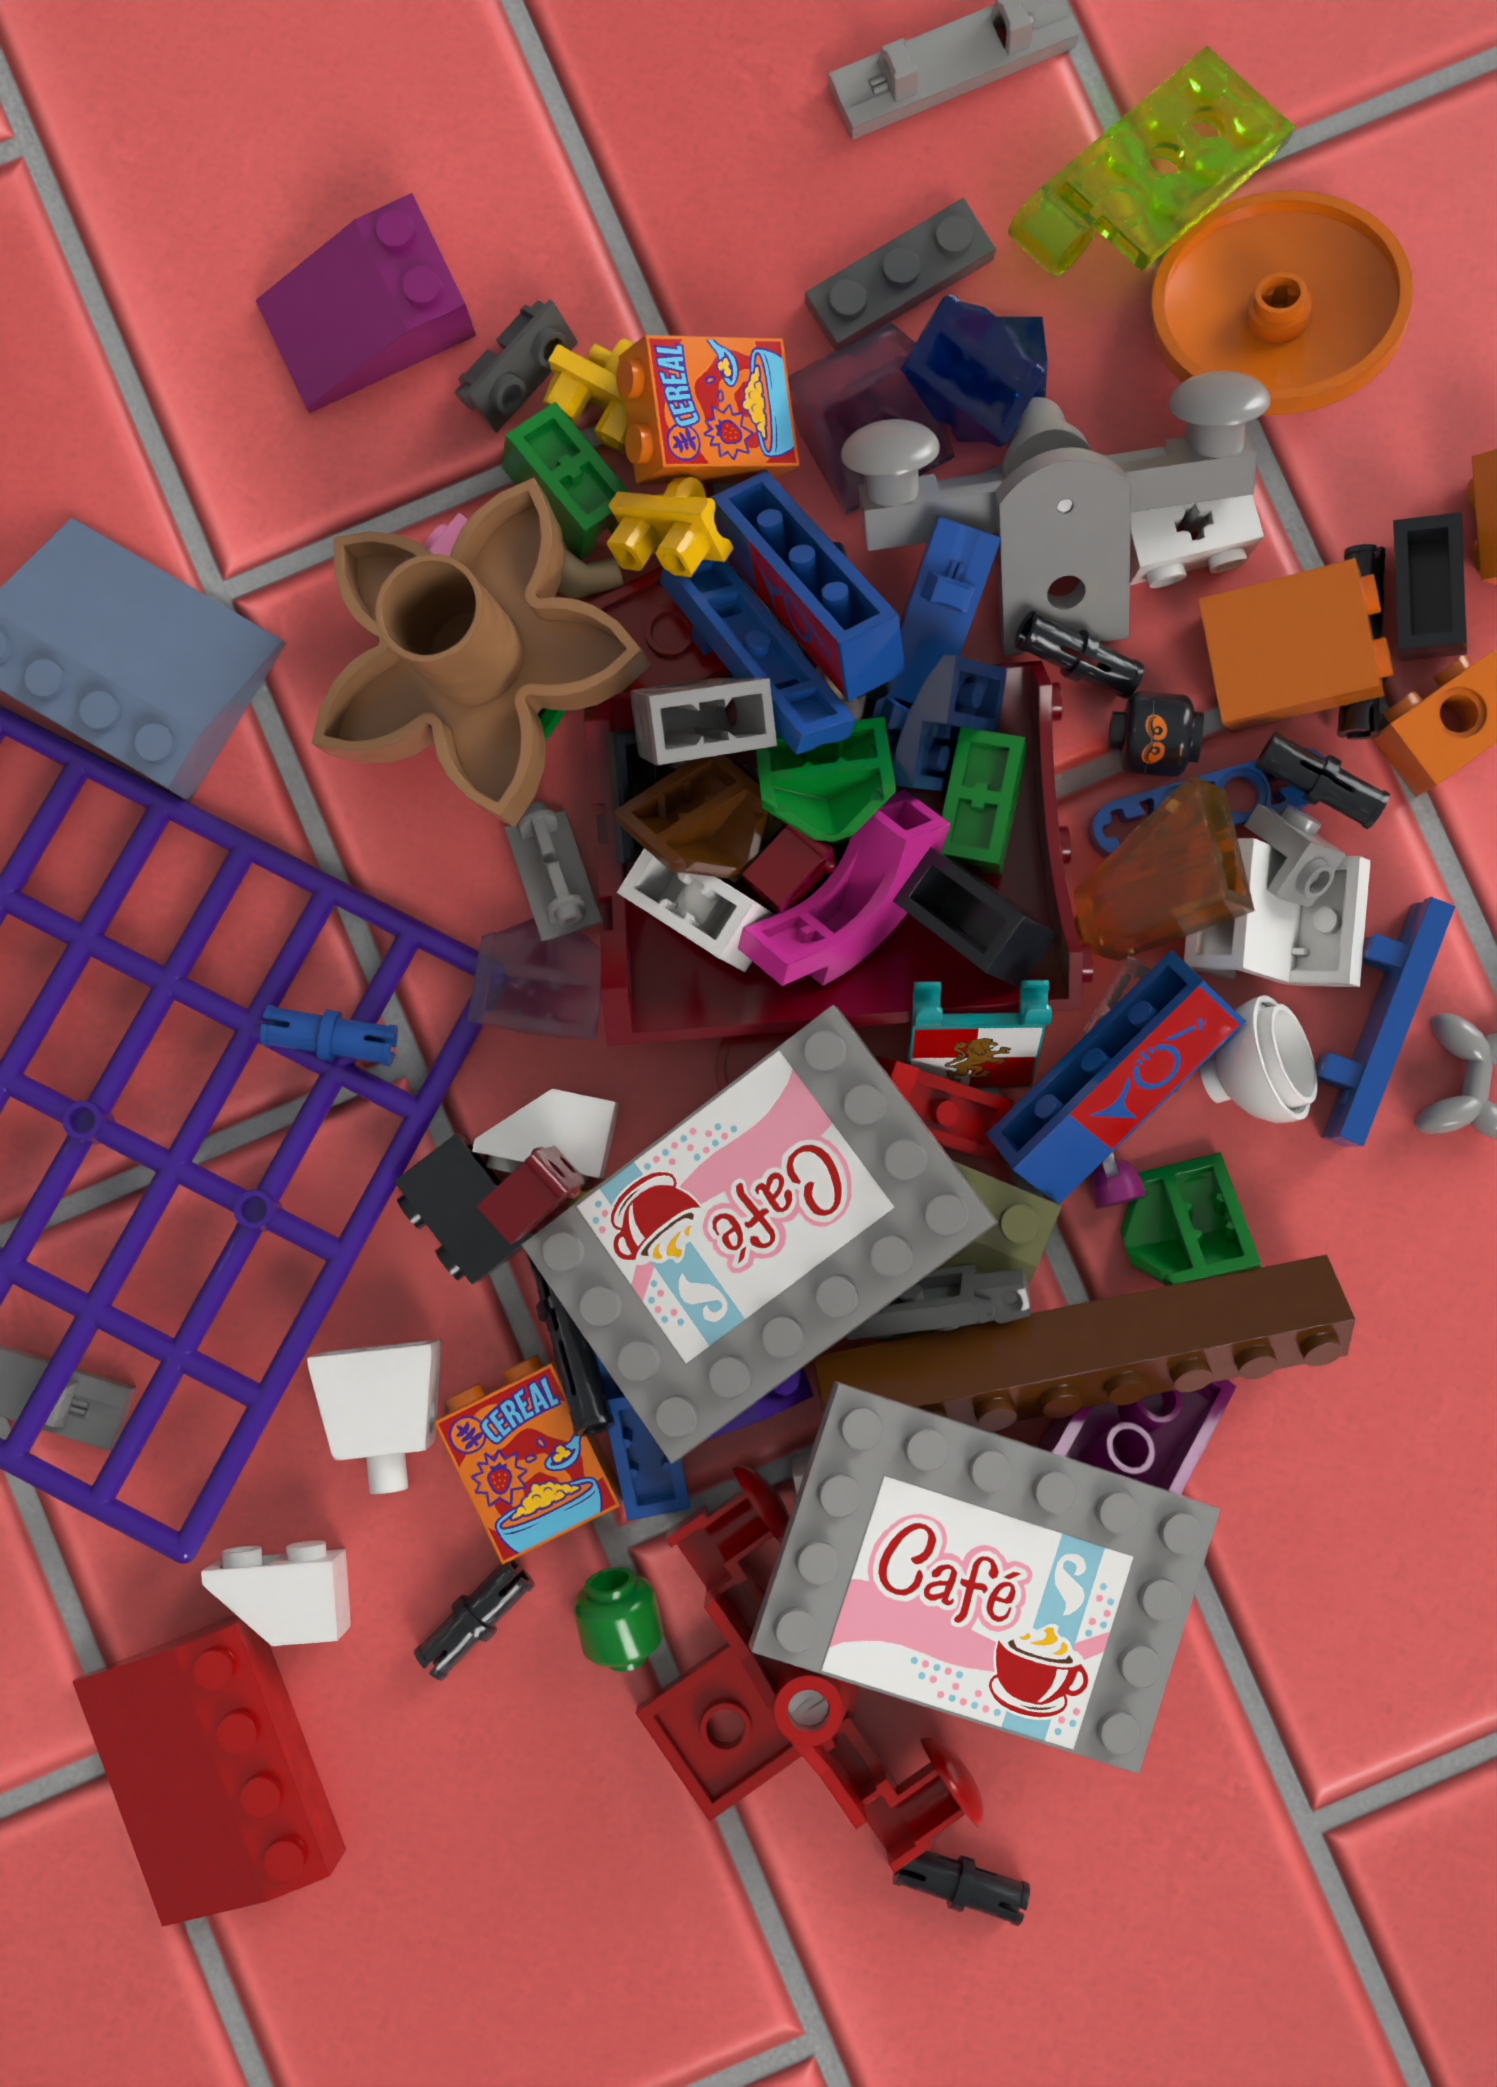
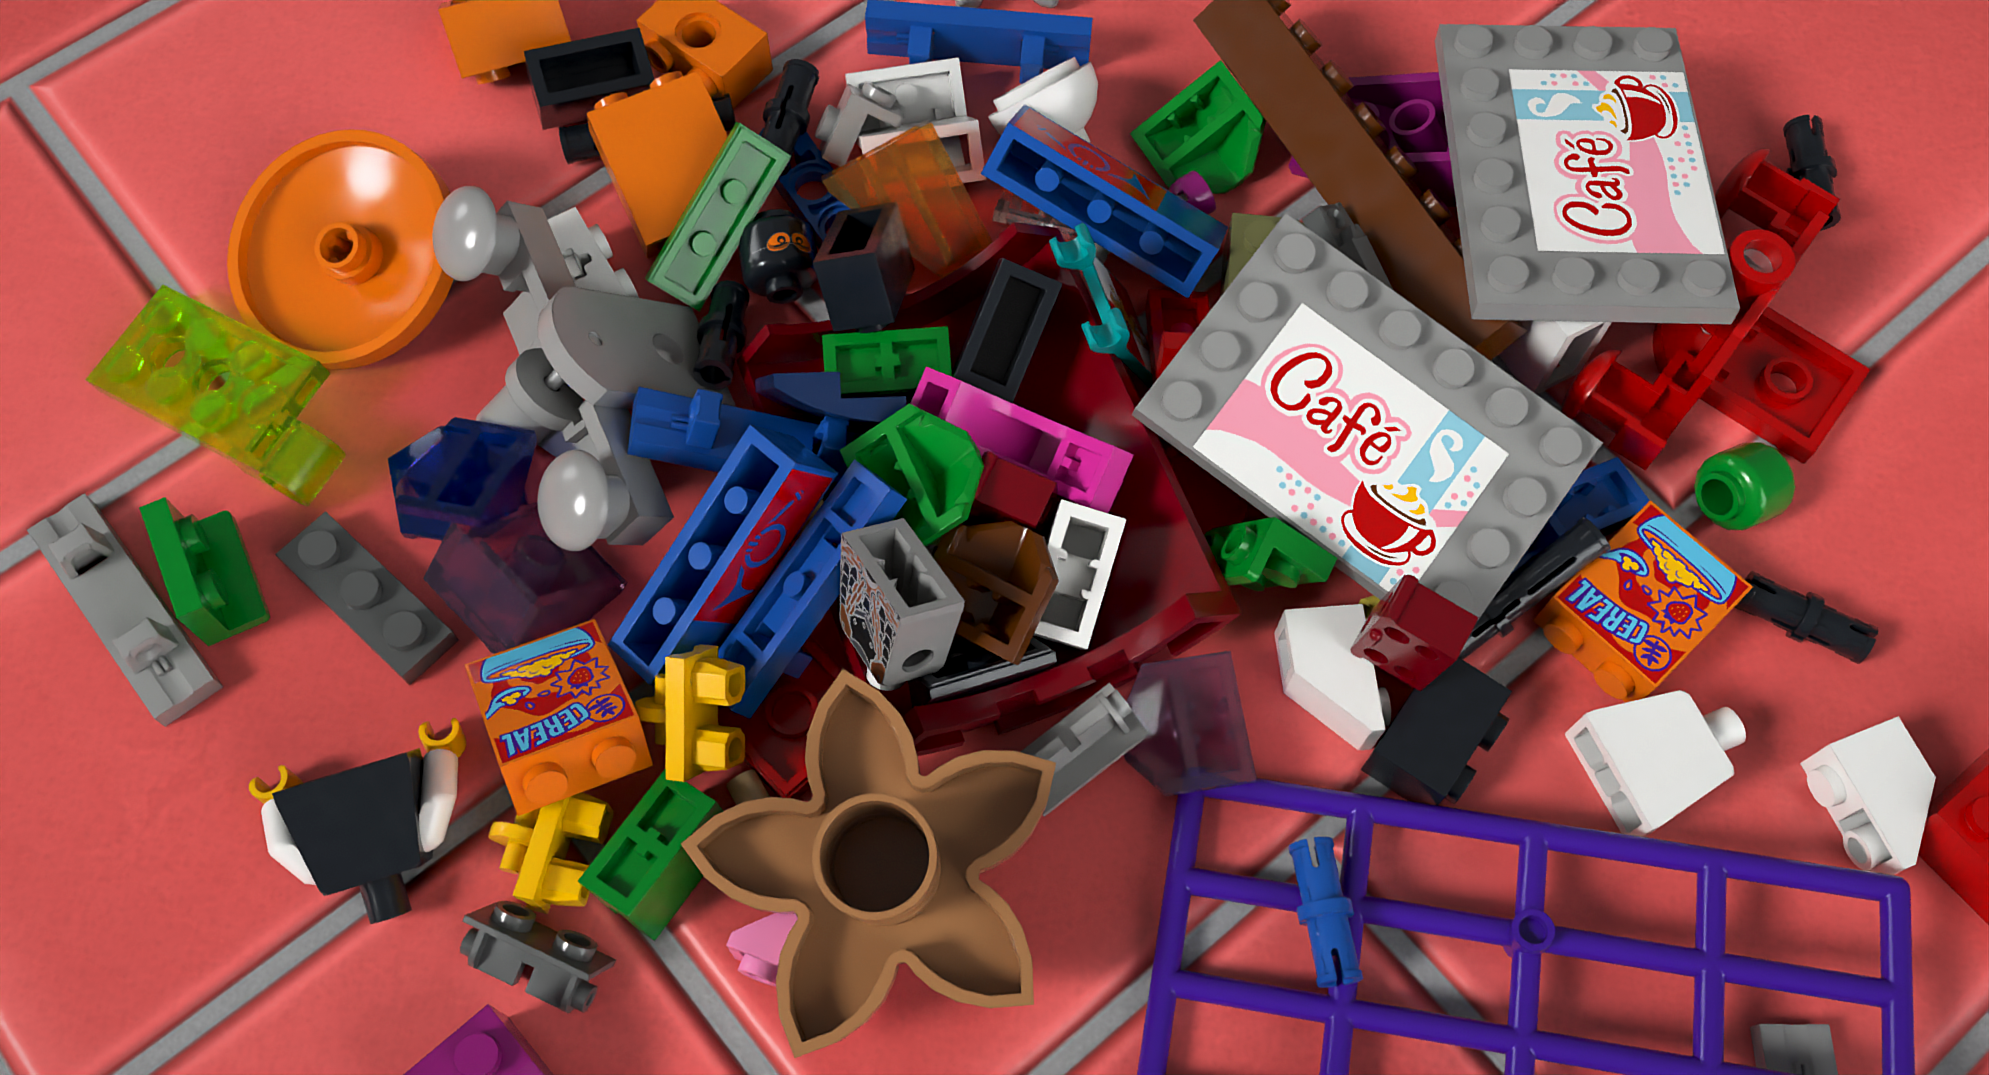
camera: 115 degrees left, 20 degrees down
none -> green bracket [139,497,270,646]
none -> black torso [249,718,467,924]
none -> green tile [645,122,791,312]
none -> black piece [813,201,915,333]
none -> green bracket [1204,517,1338,591]

